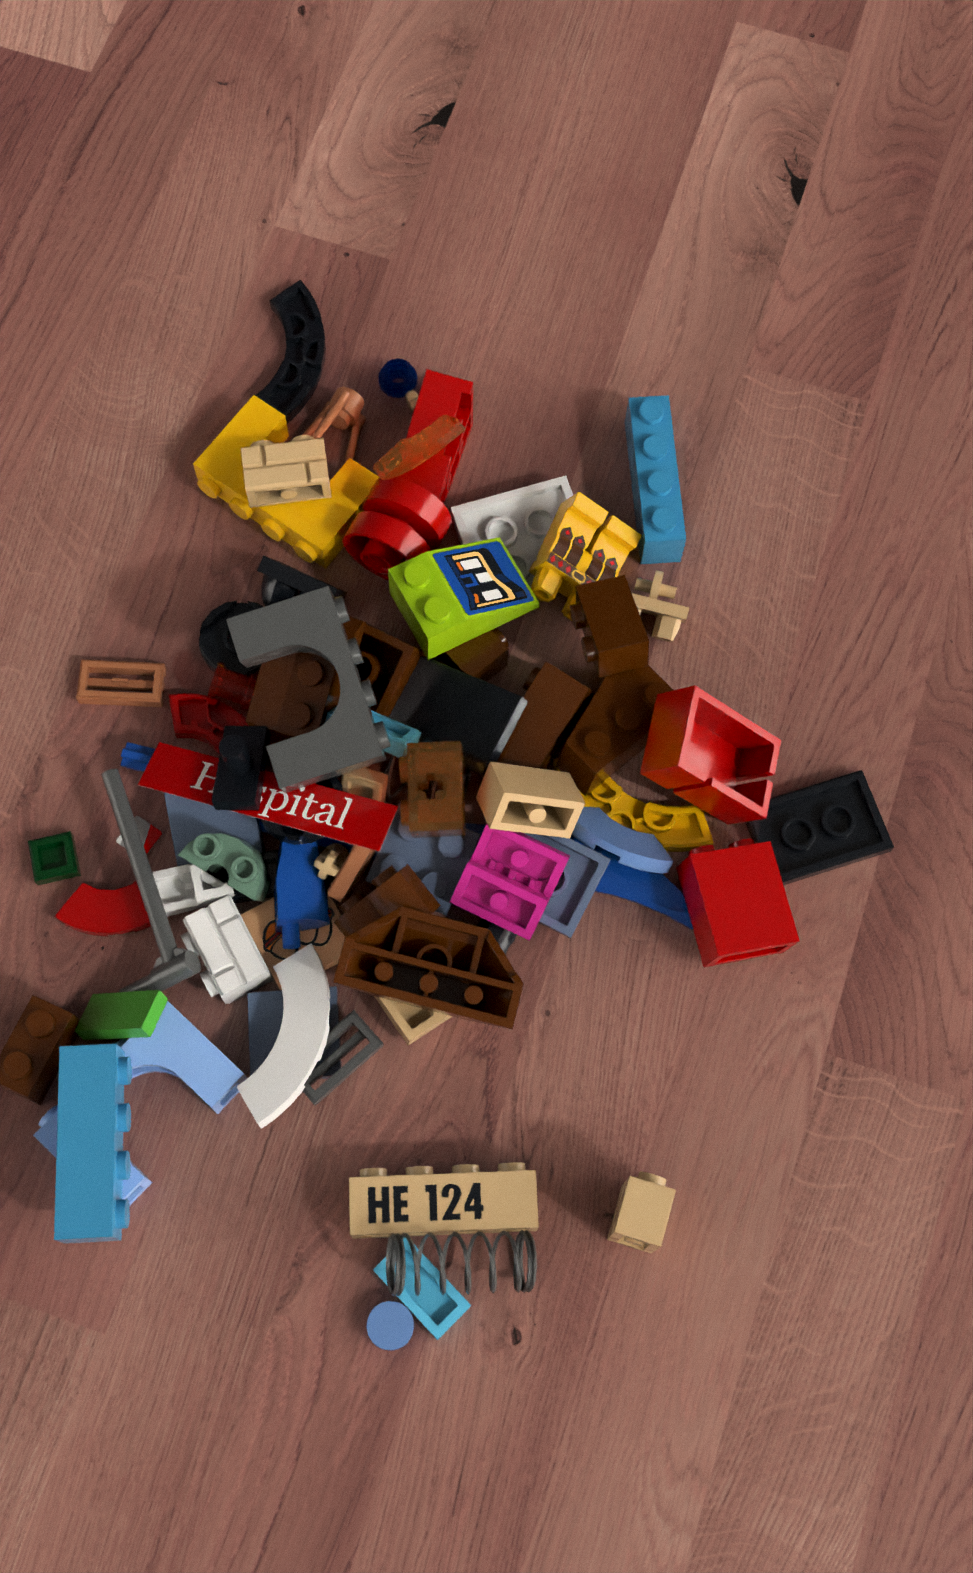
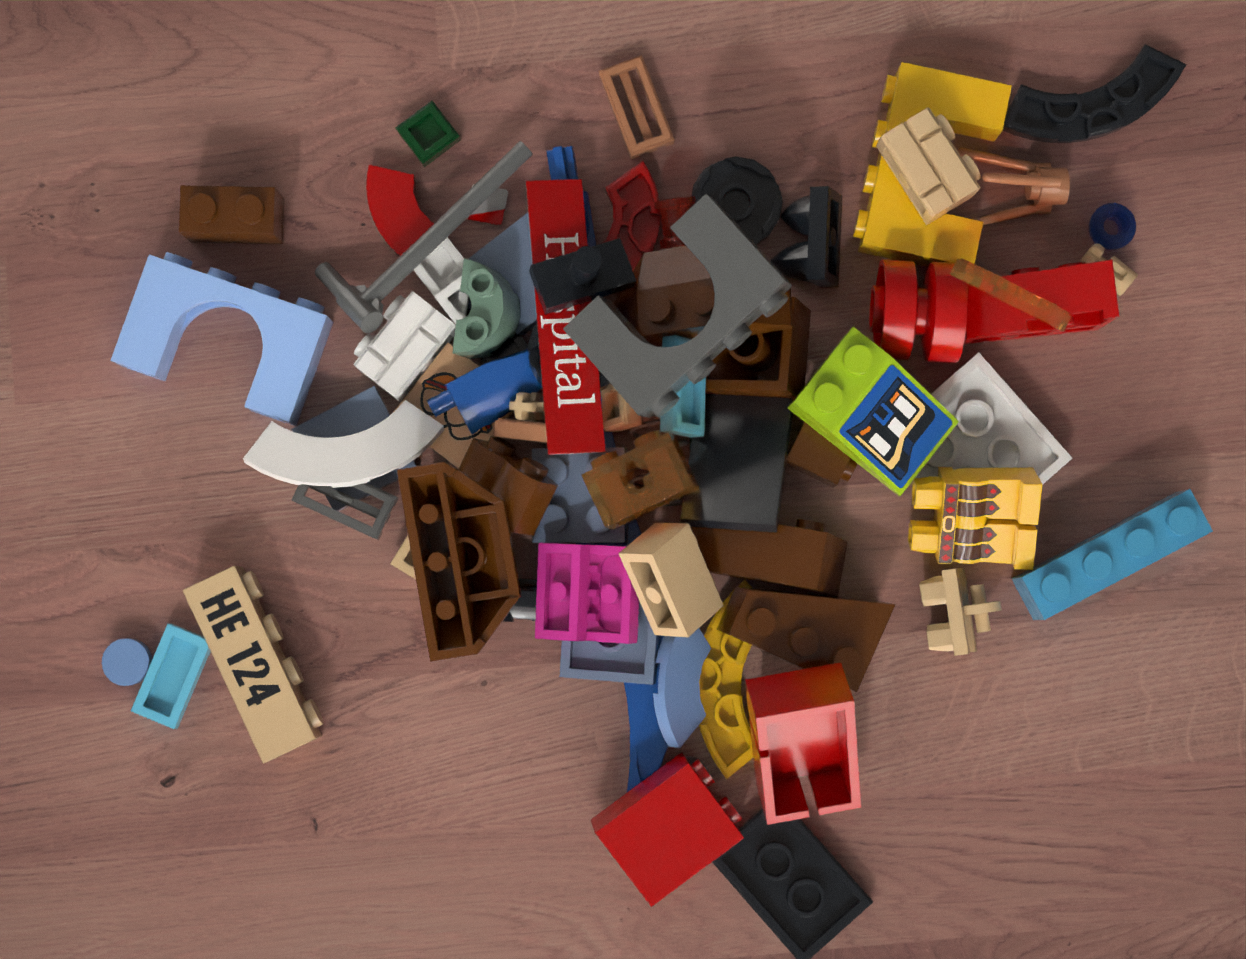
camera: 70 degrees right, 15 degrees up
dark azure brick [54,1044,132,1244] -> none
bright green tile [75,990,168,1040] -> none
dark grey piece [386,1230,537,1297] -> none
reddish brown brick [570,575,649,678] -> none
tan brick [607,1172,676,1254] -> none

